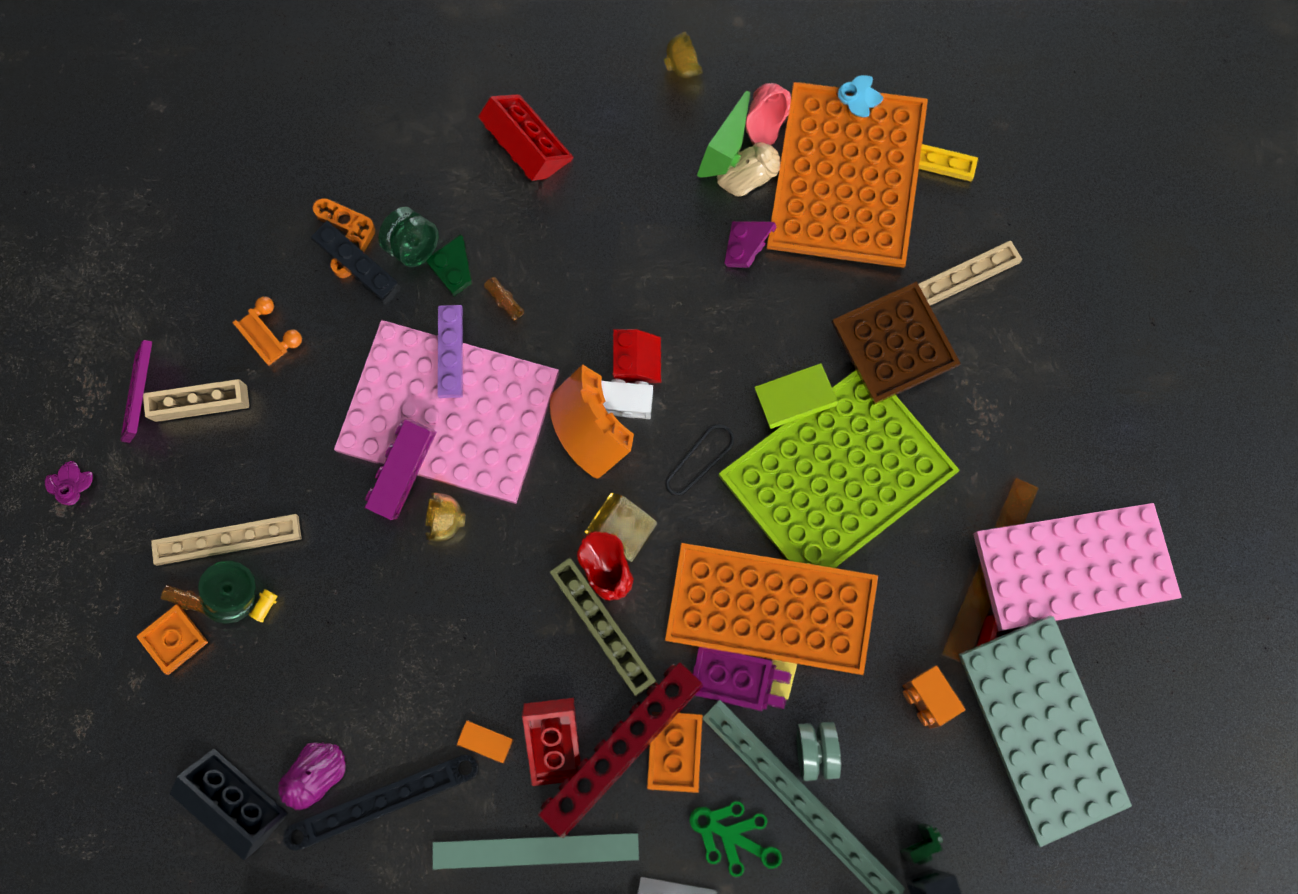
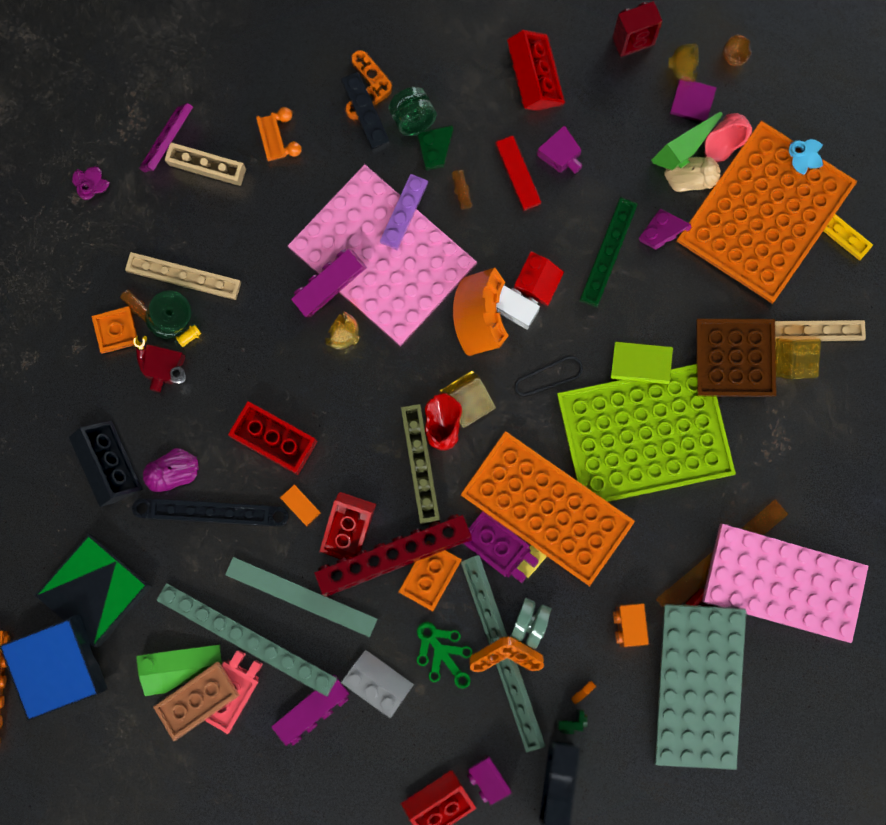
camera: 25 degrees right, 5 degrees up
none -> dark red torso [133,335,186,393]
none -> red brick [228,401,317,475]
none -> orange beam [469,637,544,672]
none -> red tile [495,135,541,211]
none -> magenta torso [537,126,583,174]
none -> orange tile [571,681,596,705]
none -> dark green tile [580,197,638,308]
none -> dark red brick [612,1,663,57]
none -> magenta tile [670,78,716,123]
none -> clear orange hair [723,35,752,66]
none -> clear yellow bracket [776,338,821,379]

